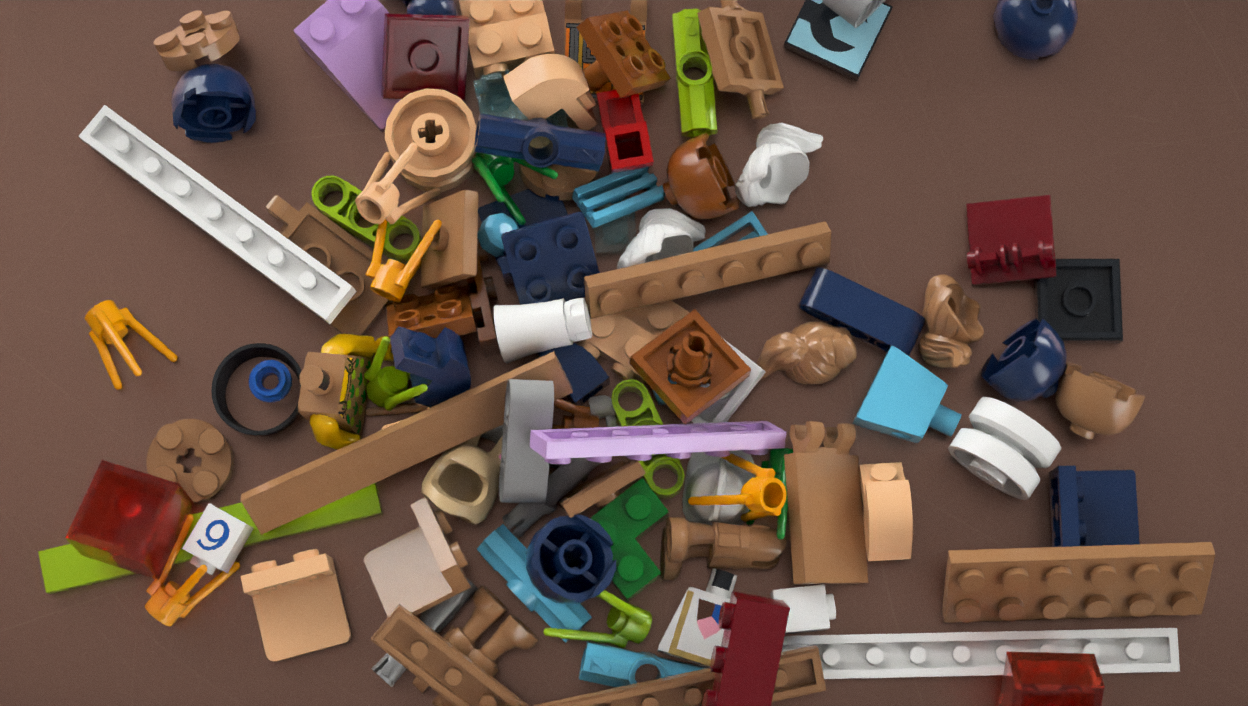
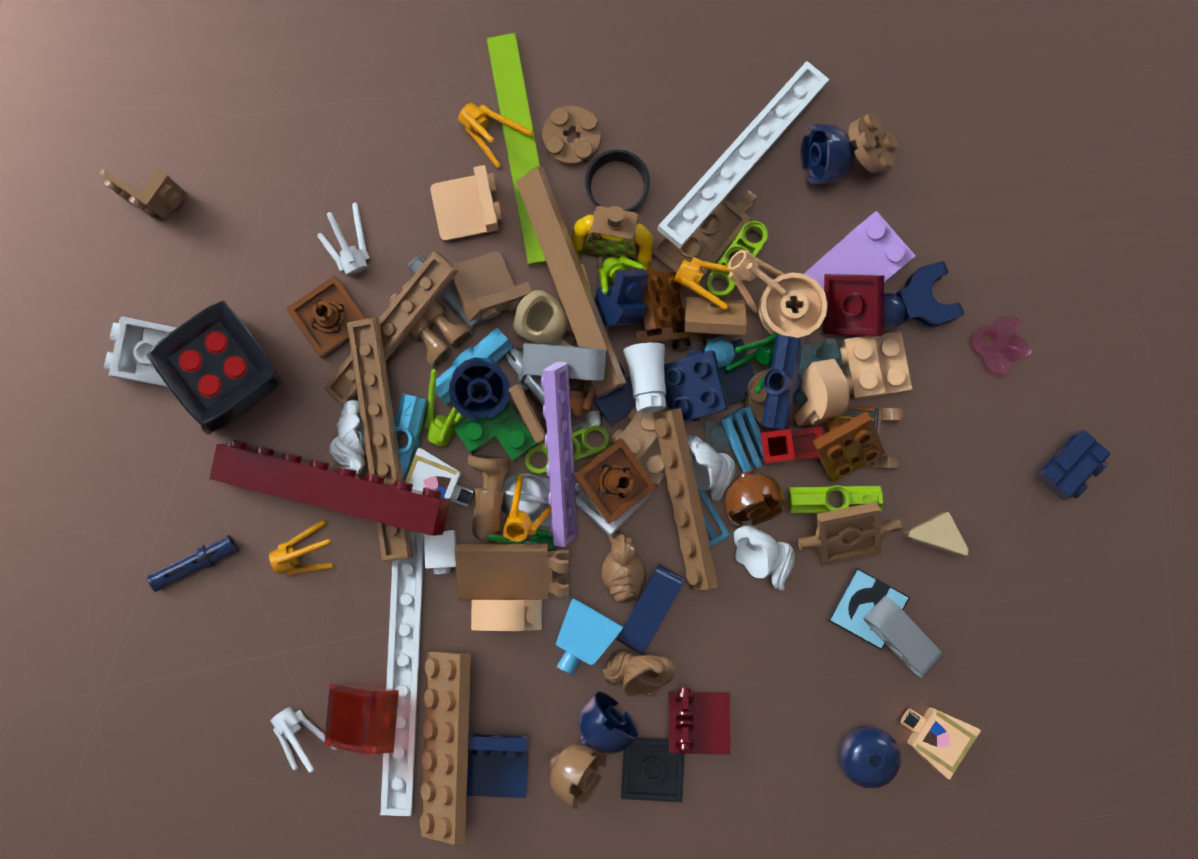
camera: 95 degrees right, 5 degrees up
clear red piece [65,460,194,580] -> none
light orange plant [85,300,178,390] -> none
white brick [182,503,254,575] -> none
blue plate [249,360,292,403] -> none
white wheel [948,397,1061,500] -> none

